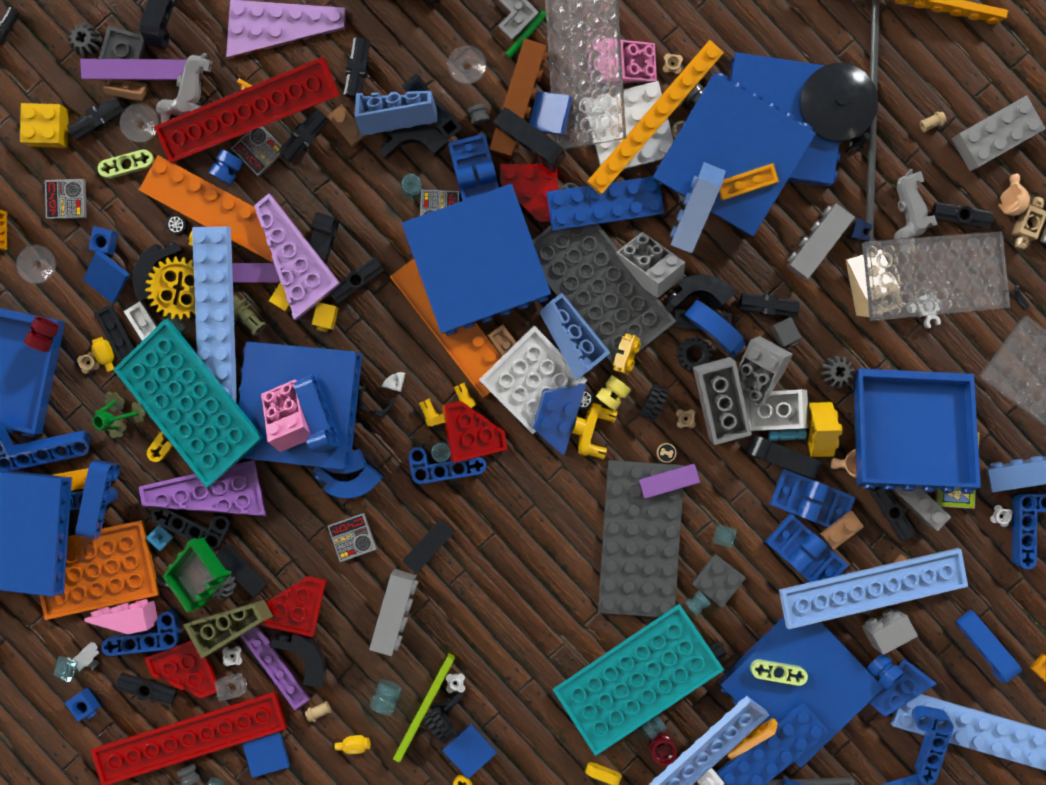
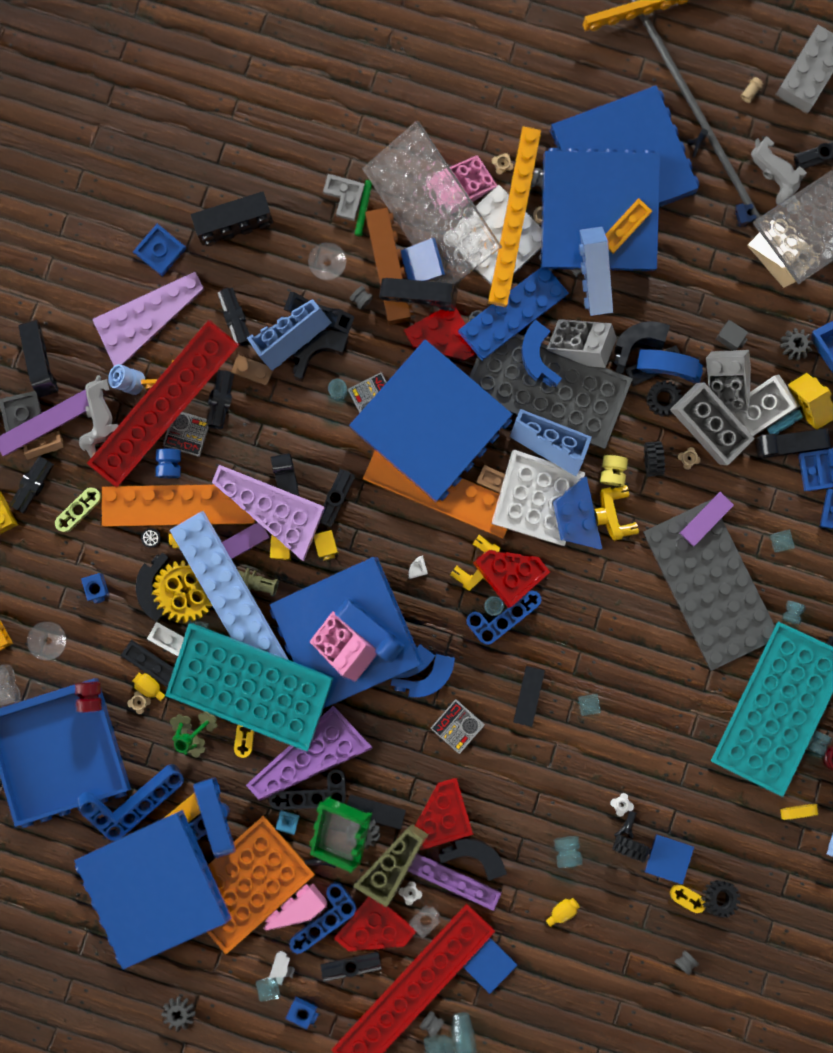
camera: 25 degrees left, 5 degrees down
tile [45,179,87,219] -> none
blue tile [83,250,130,304] -> none
clear dish [120,103,159,142] -> none
tan pin [305,701,331,722] -> none
black cap [358,385,395,418] -> none
light grey brick [369,569,418,656] -> none
lime tile [393,653,455,762] -> none
blue plate [448,134,499,201] -> none
black tile [579,390,593,409] -> none
yellow hinge [612,333,641,375] -> none
tile [656,443,676,462] -> none
dark grey plate [692,553,746,608] -> none
black piece [739,293,800,318] -> none
light grey brick [786,203,855,280] -> none
black dish [799,63,878,142] -> none
none -> light blue wheel [108,364,145,395]
none -> blue arch [521,320,562,388]
none -> clear light blue plate [578,694,601,716]

